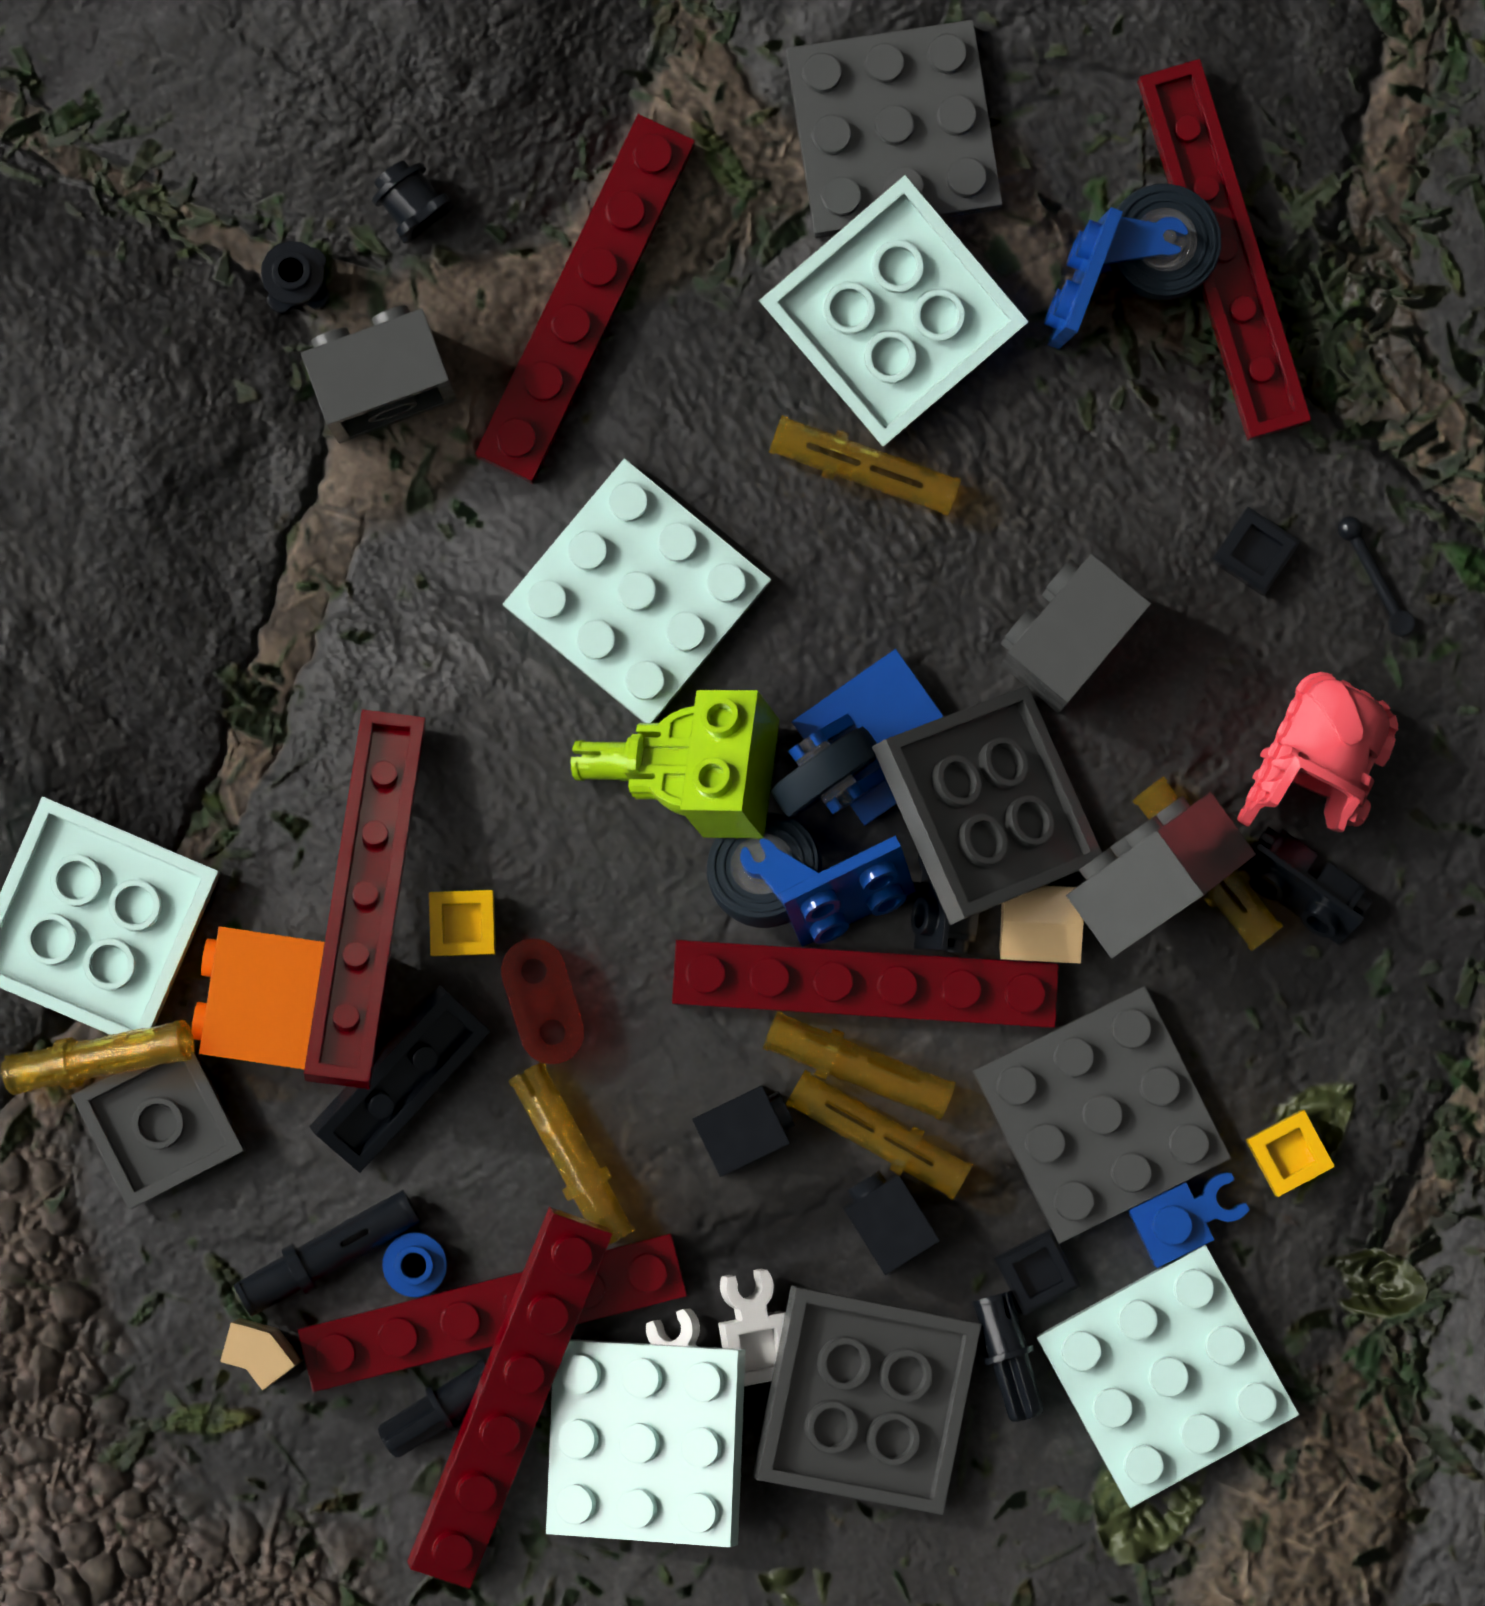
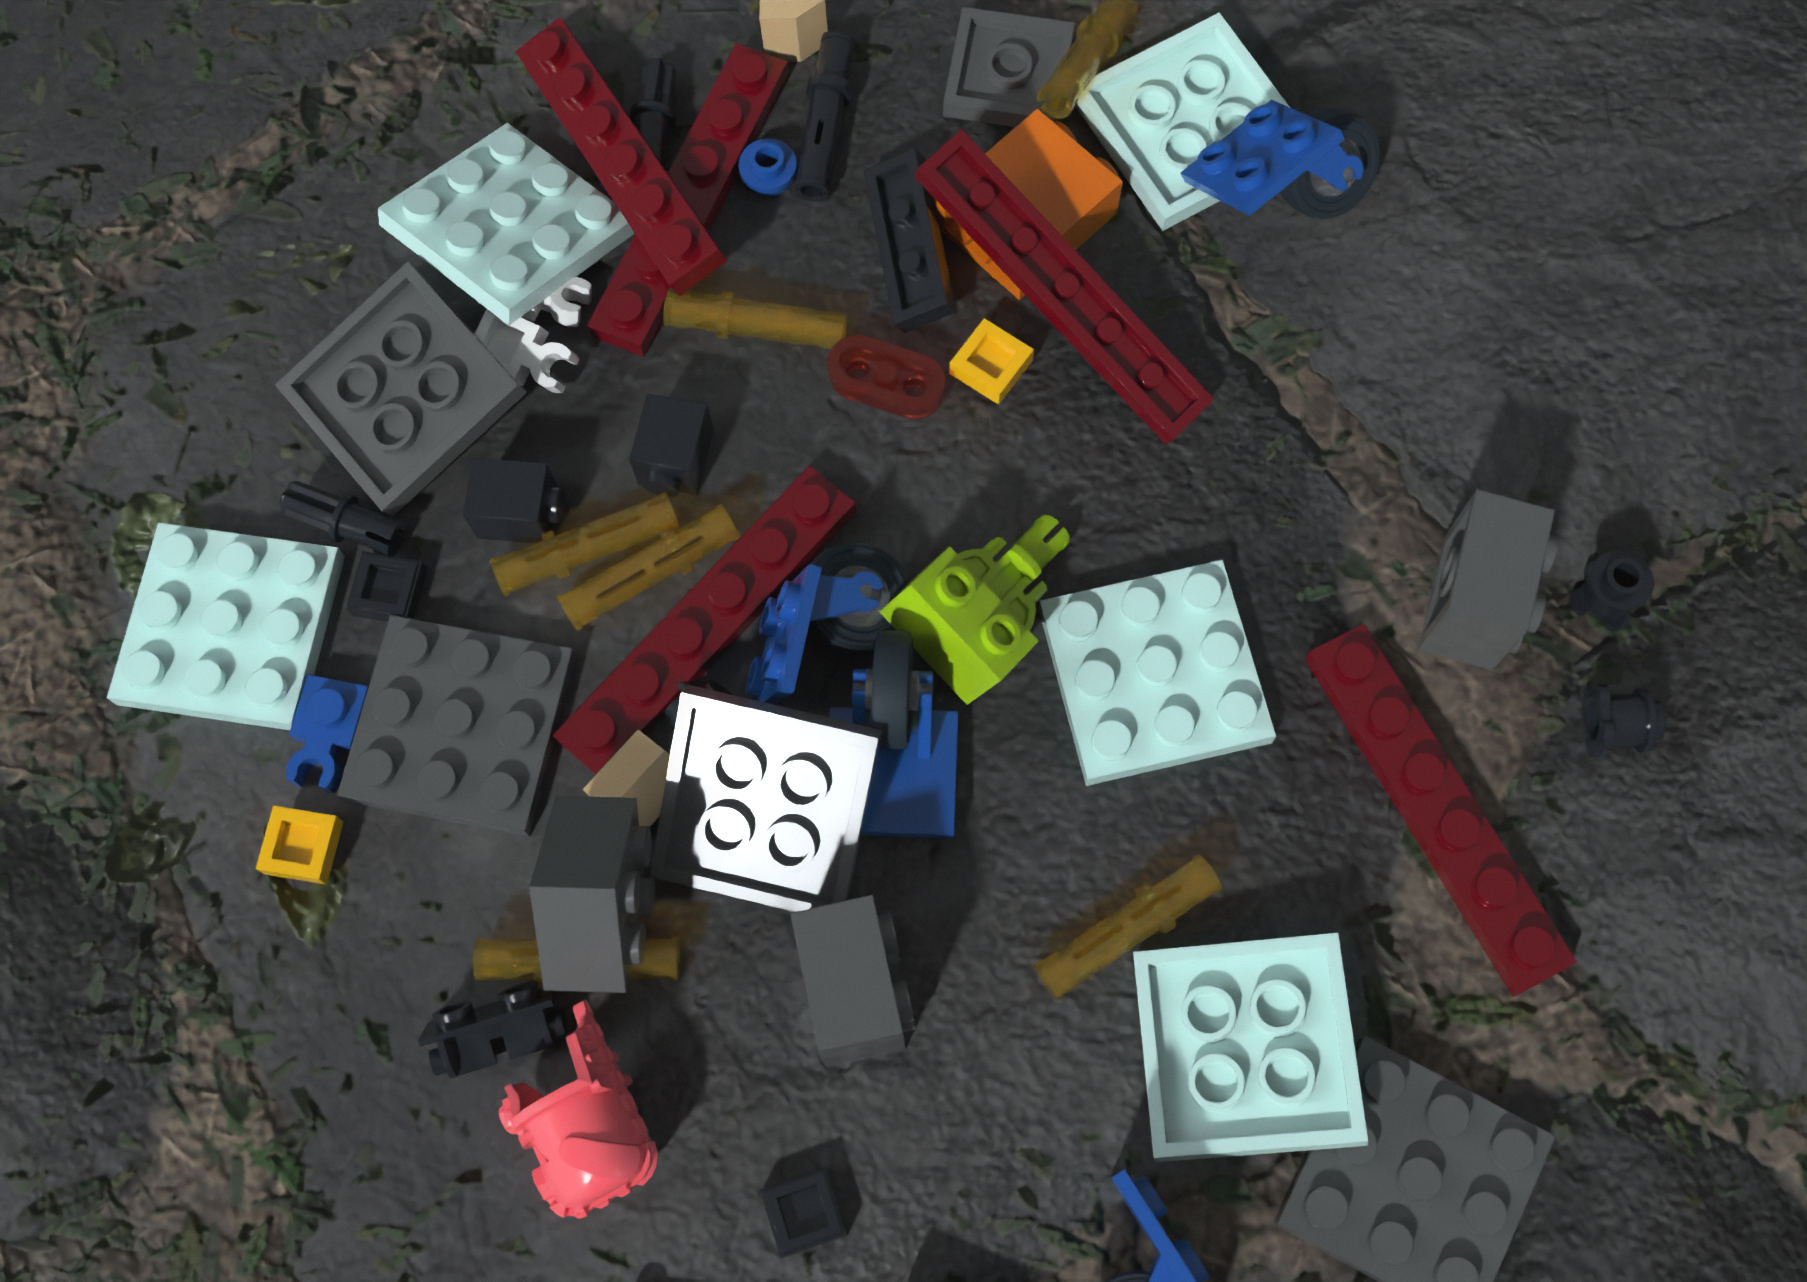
camera: 130 degrees right, 15 degrees down
none -> blue plate [1180,99,1380,219]

